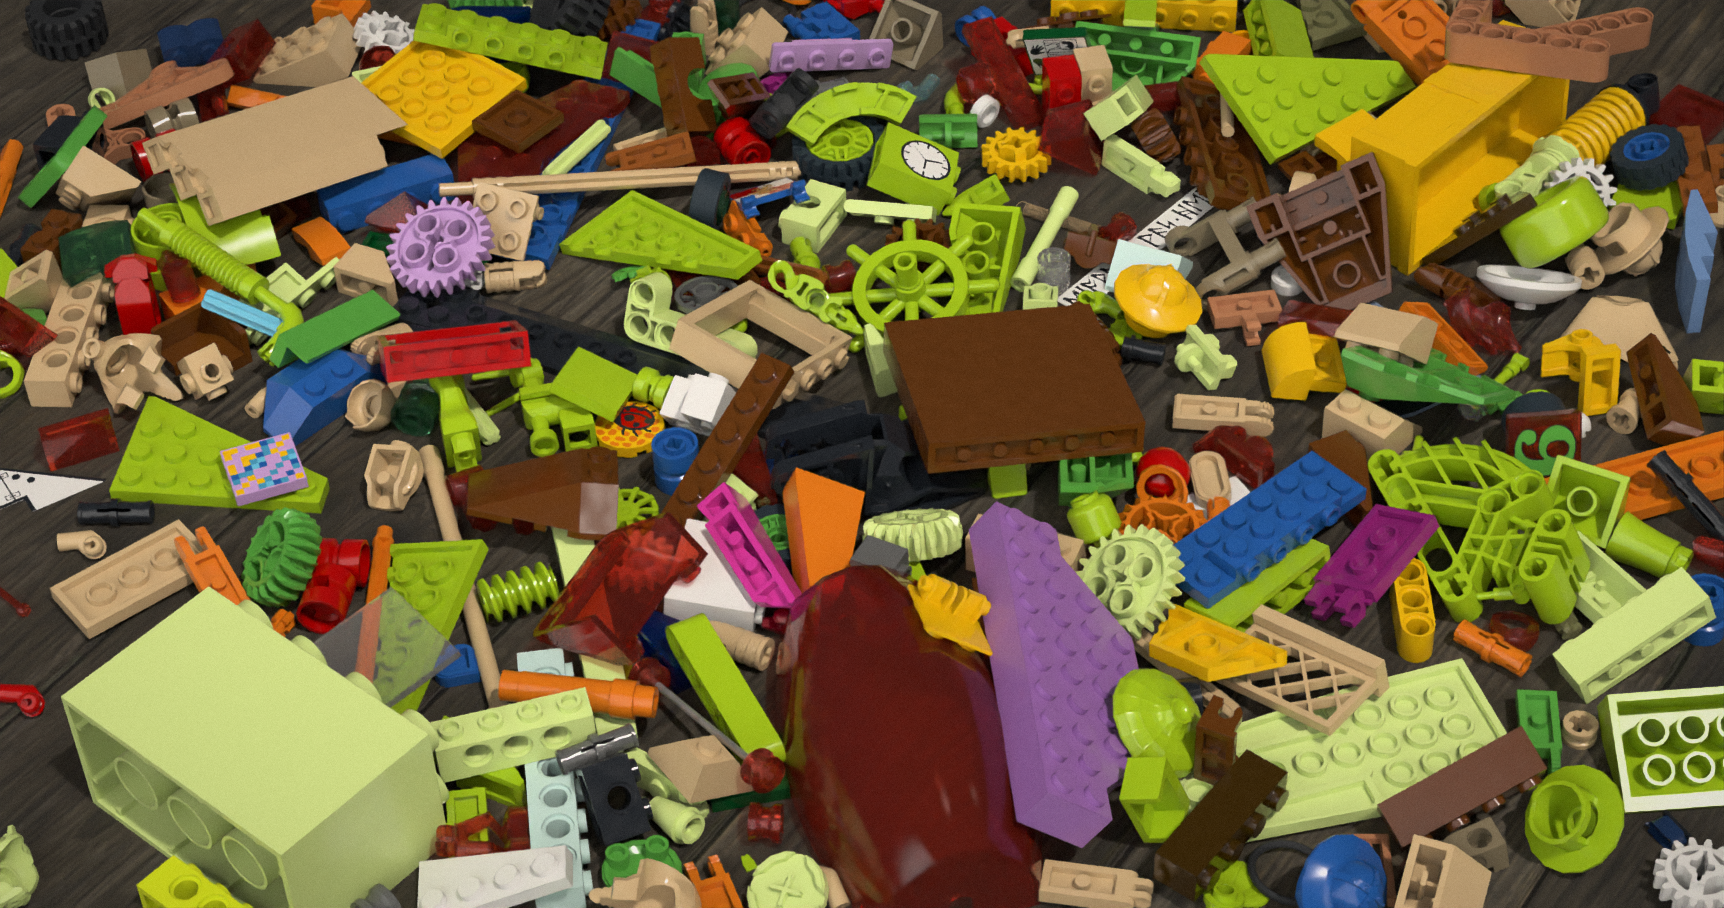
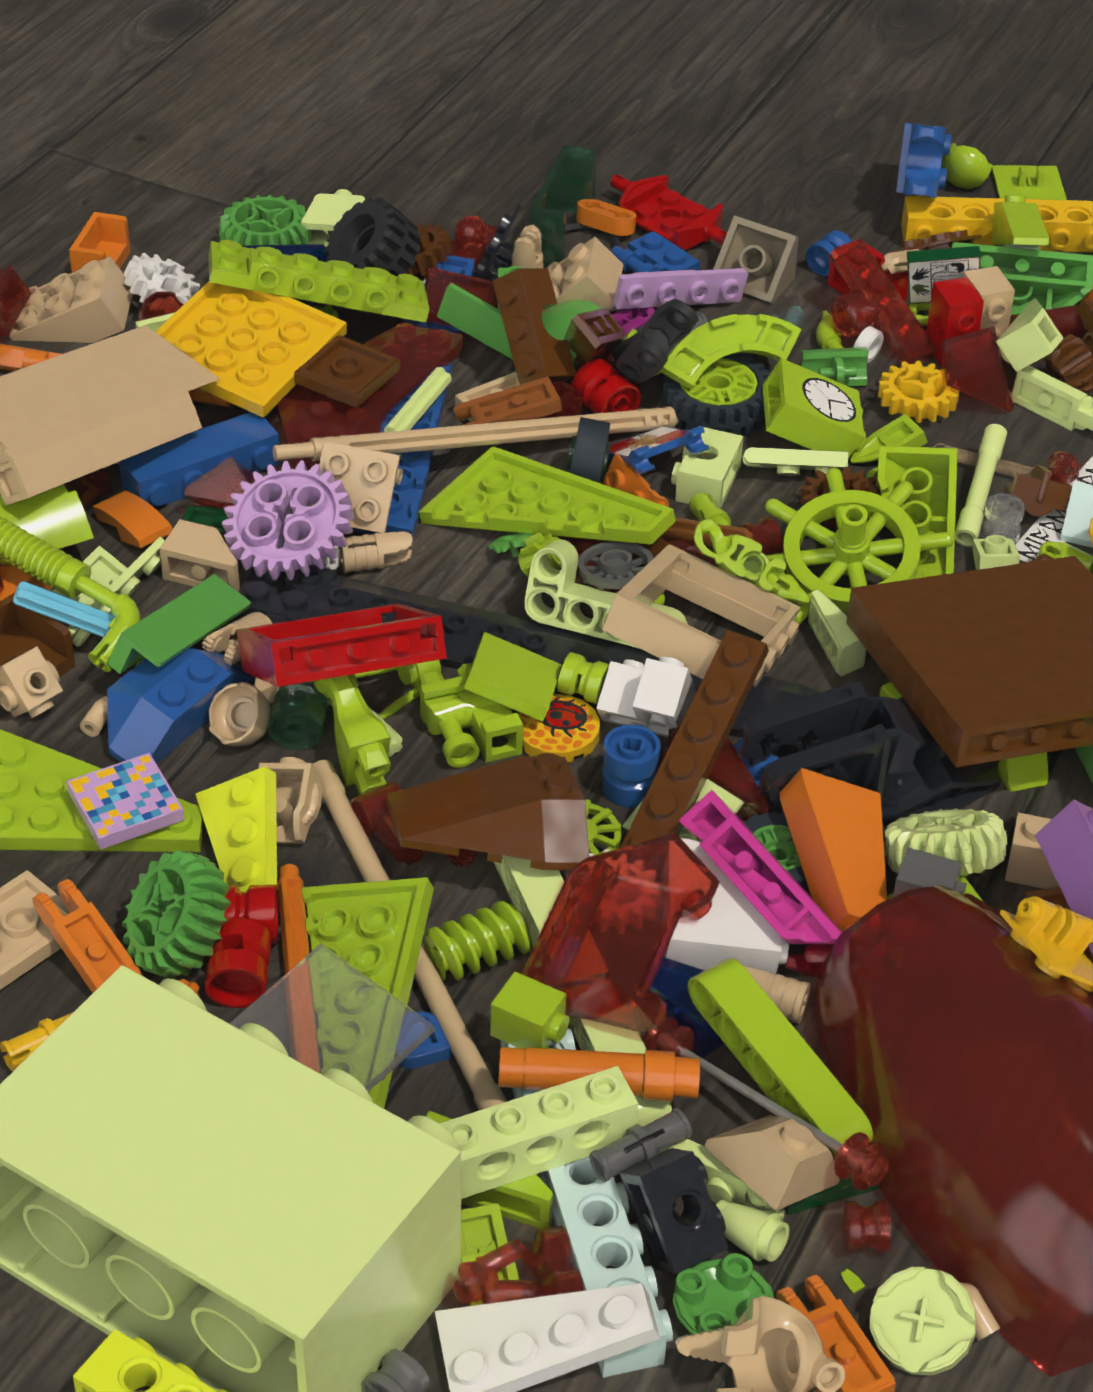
camera: 10 degrees left, 0 degrees up
none -> neon yellow wing [195,766,277,892]
none -> lime brick [490,972,570,1048]

